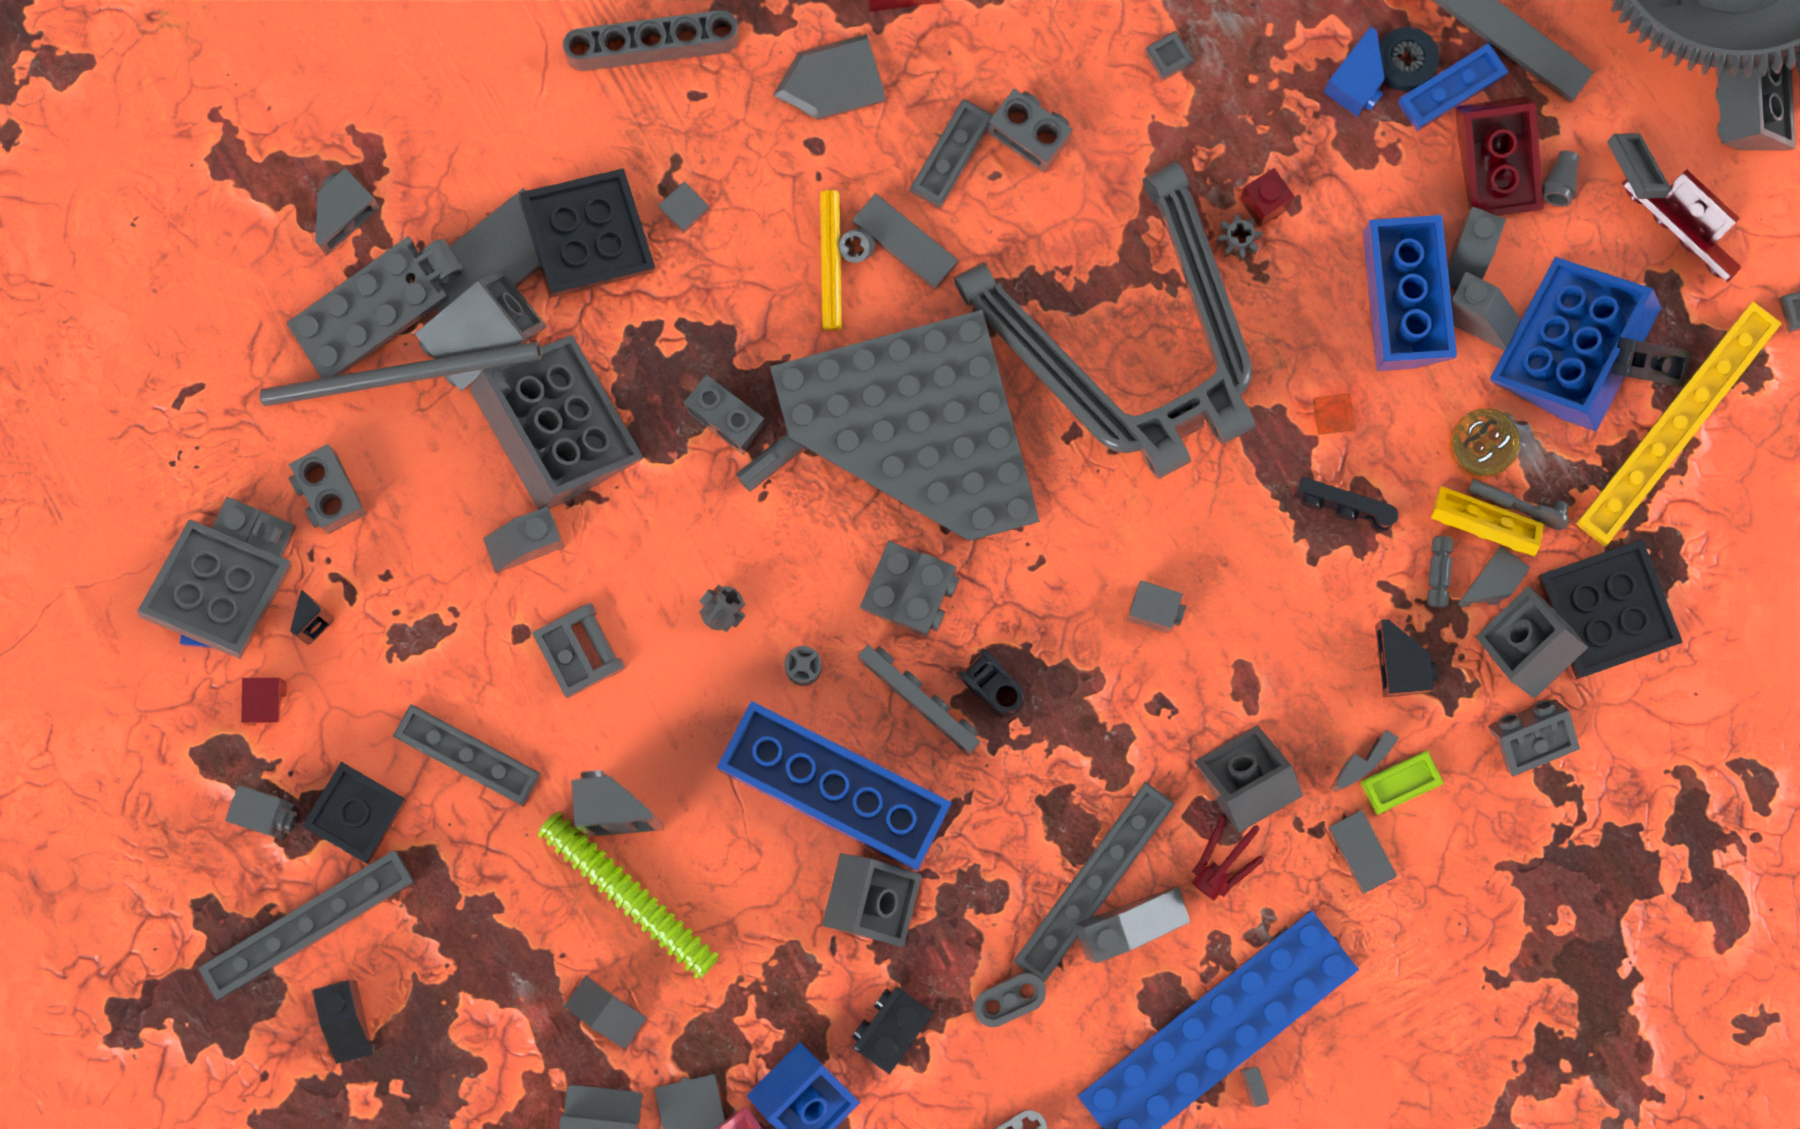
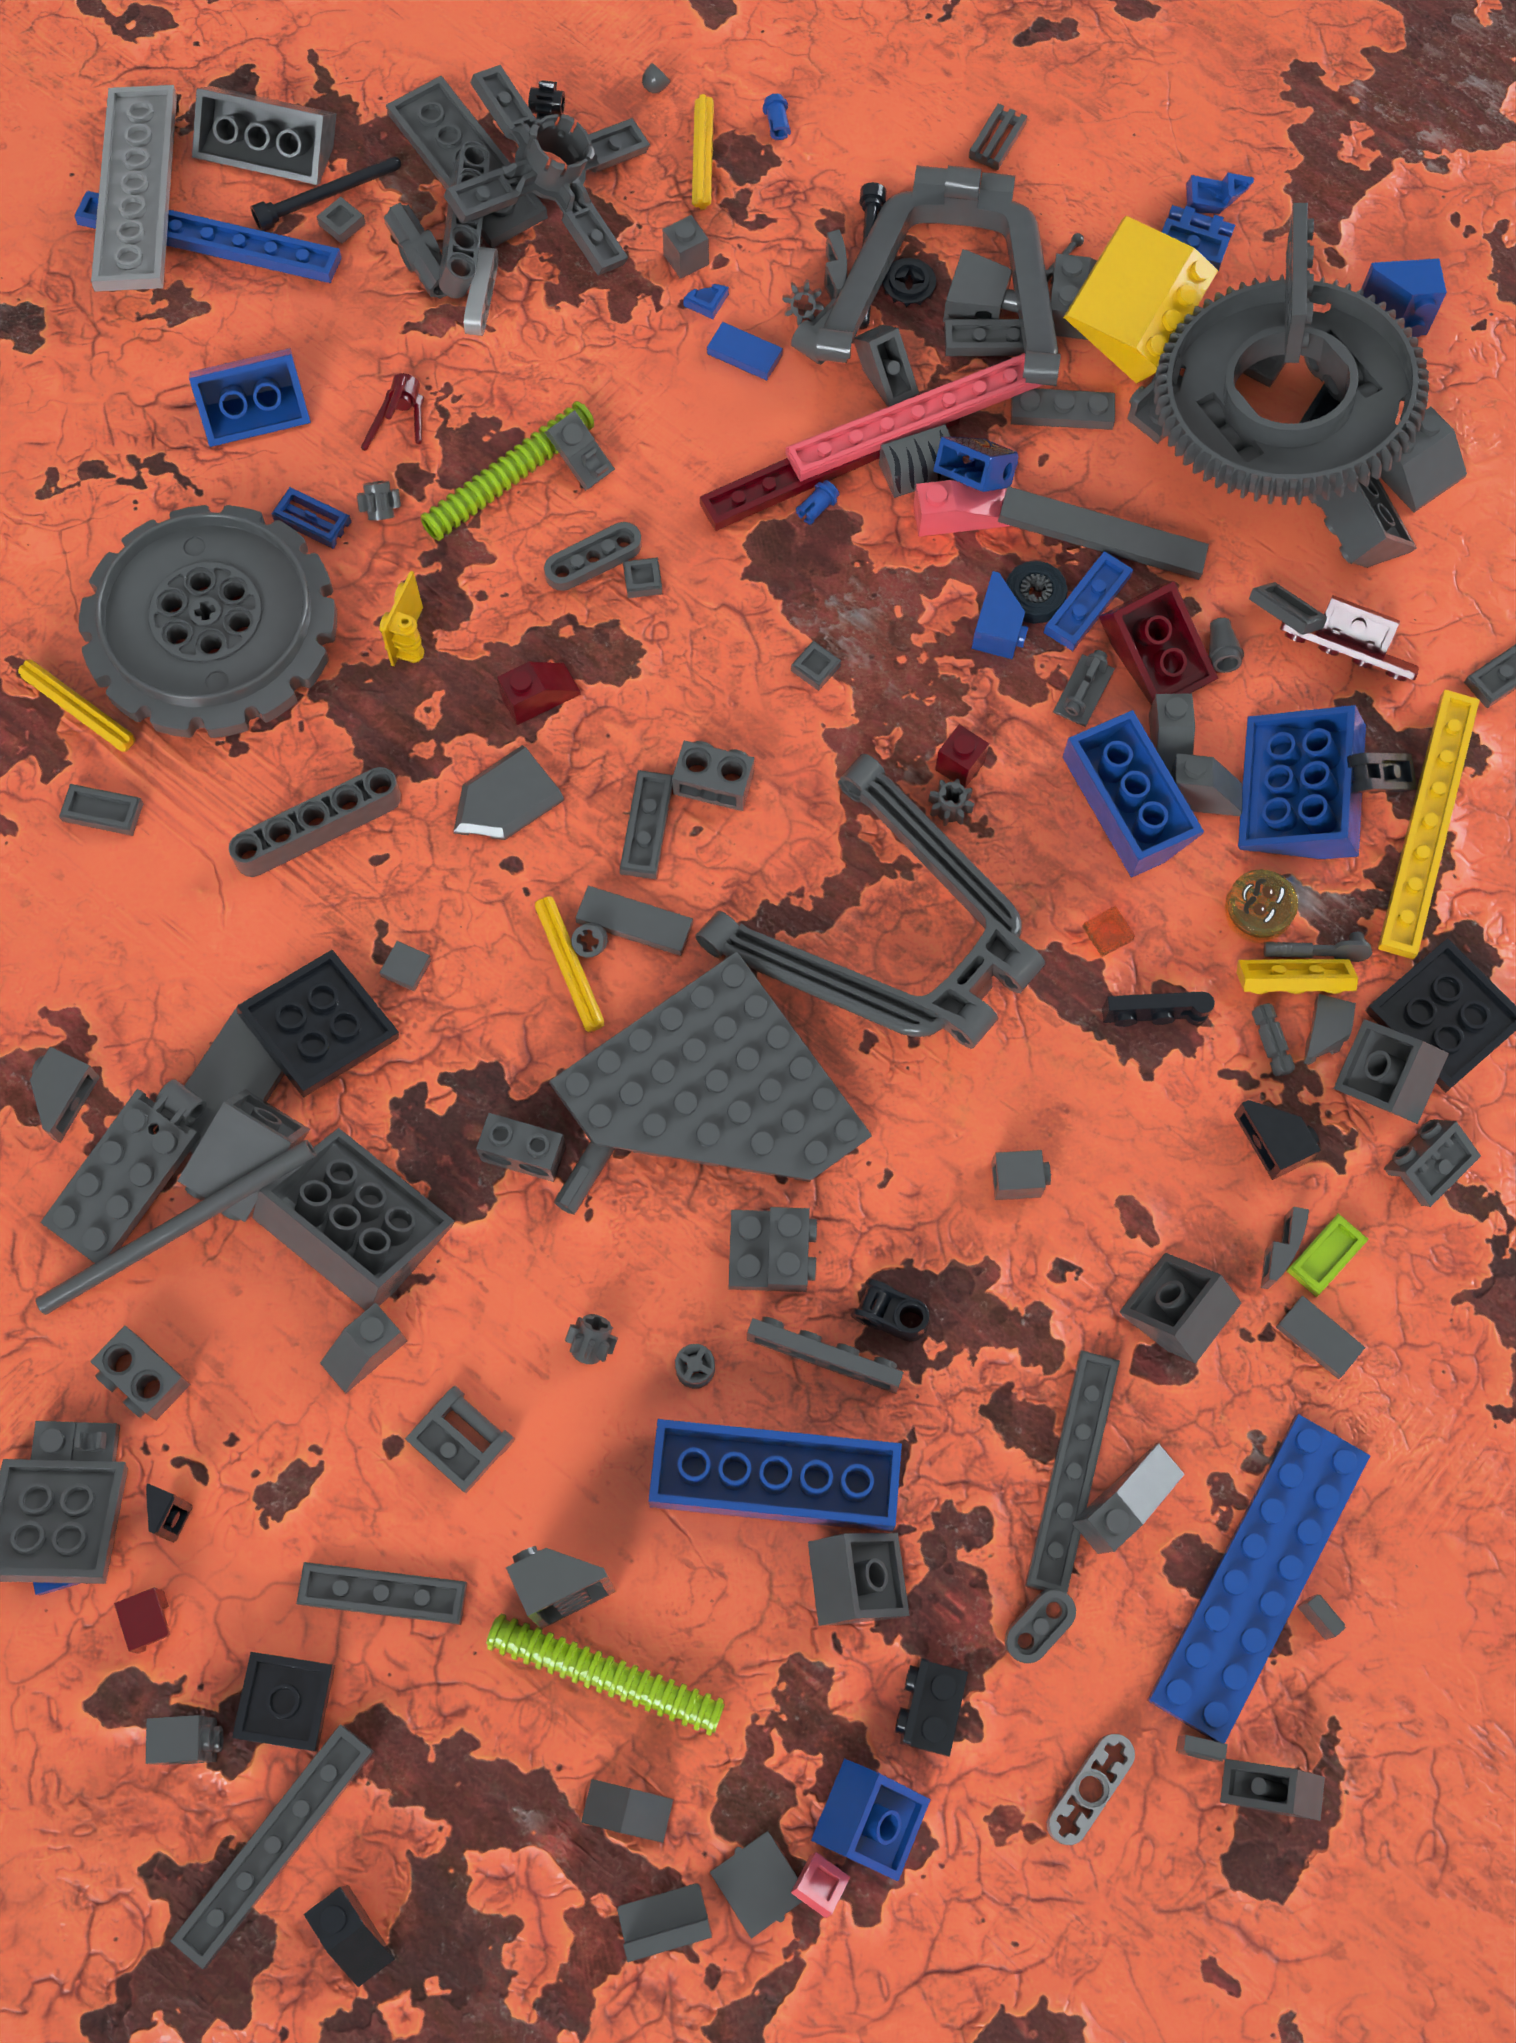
camera: 20 degrees left, 10 degrees down
dark red plant [1191,815,1264,901] -> none
none -> dark grey hinge [1053,650,1115,727]

